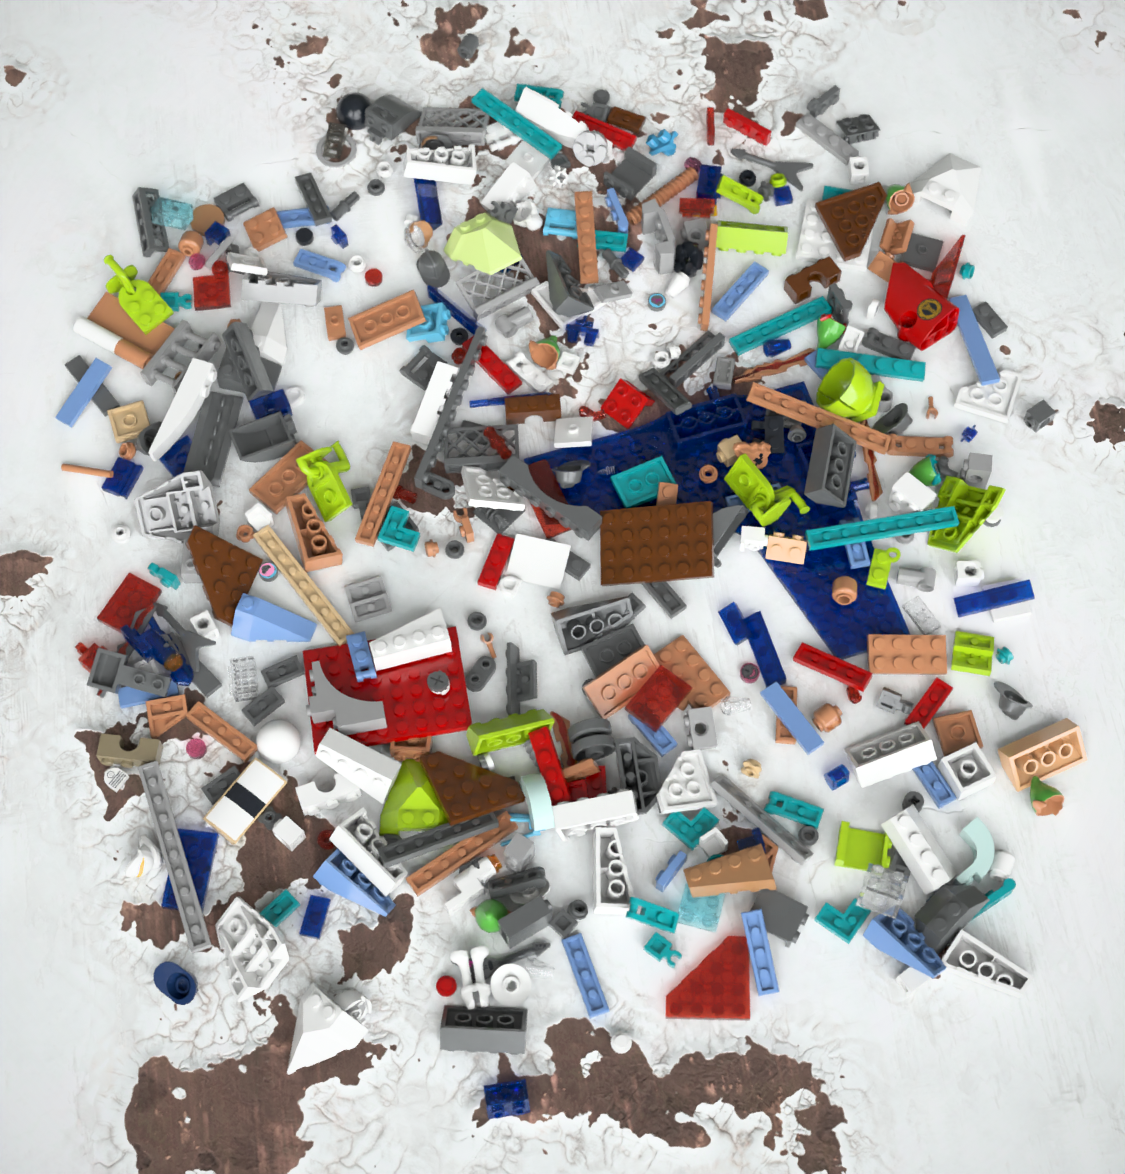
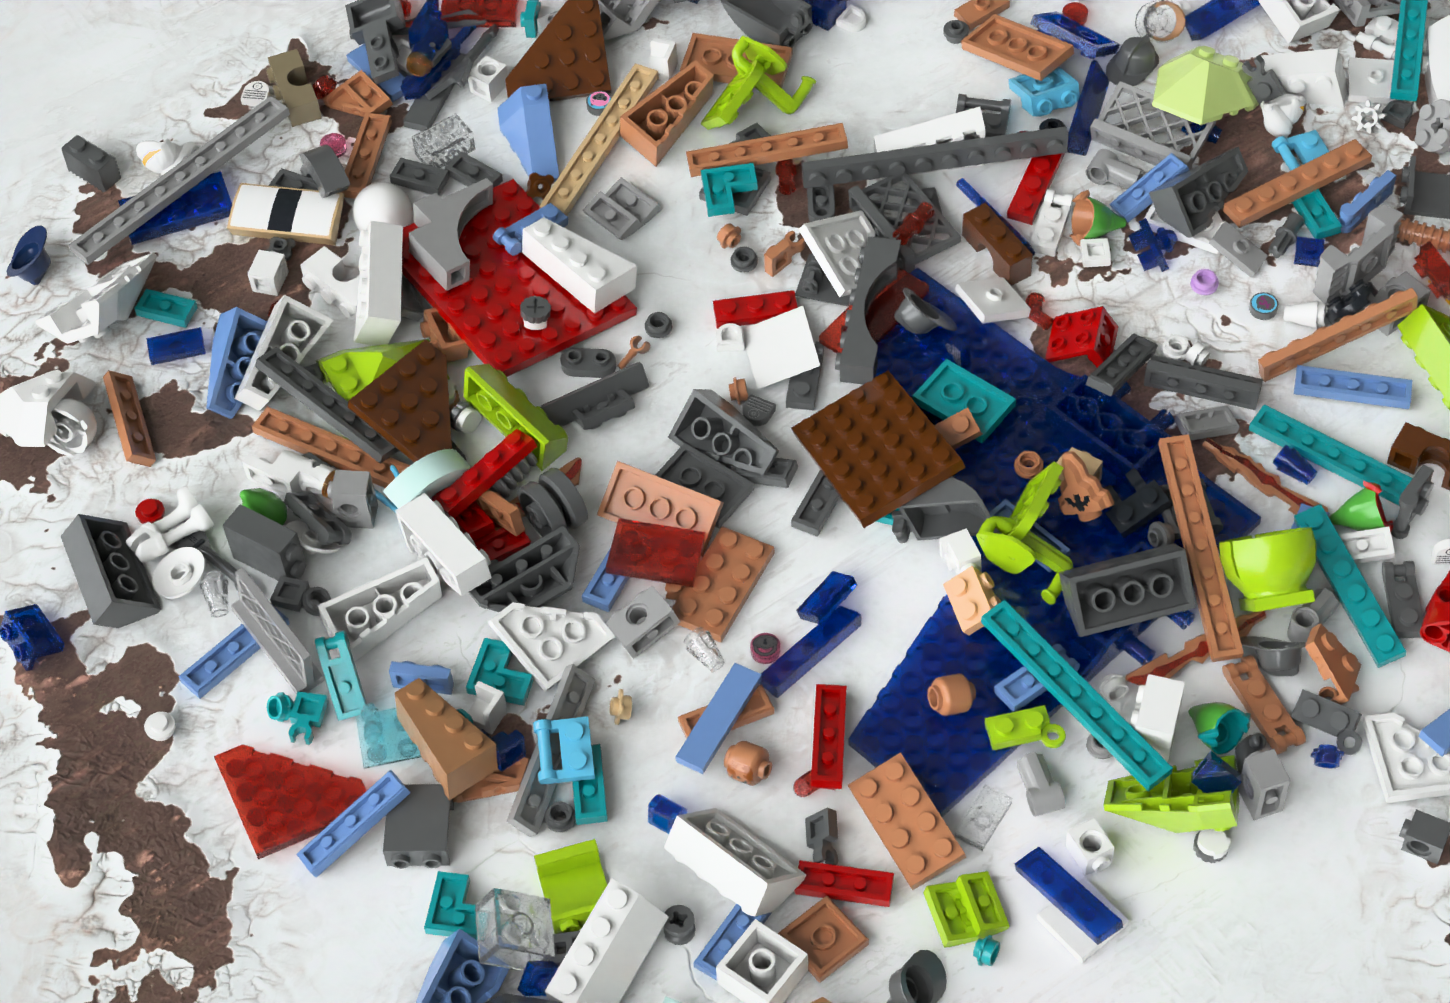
camera: 65 degrees right, 10 degrees down
nougat plate [236,525,255,543] -> none
none -> dark grey brick [61,135,121,192]
none -> nougat plate [103,370,156,467]
none -> light grey fence [231,567,324,694]
none -> teal plate [266,692,294,722]
none -> dark grey arch [299,145,351,198]
none -> clear red plate [312,75,337,99]
none -> clear blue plate [517,961,559,996]
none -> reddish brown plate [526,172,554,200]
none -> medium azure plate [533,716,595,784]
none -> dark grey tile [742,394,776,426]
none -> clear blue plate [1030,11,1120,59]
none -> medium blue tile [1110,153,1189,223]
none -> lavender plate [1190,269,1219,295]
none -> panel [1191,751,1242,793]
none -> dark grey hinge [1291,689,1362,755]
none -> nougat wing [1305,623,1361,705]

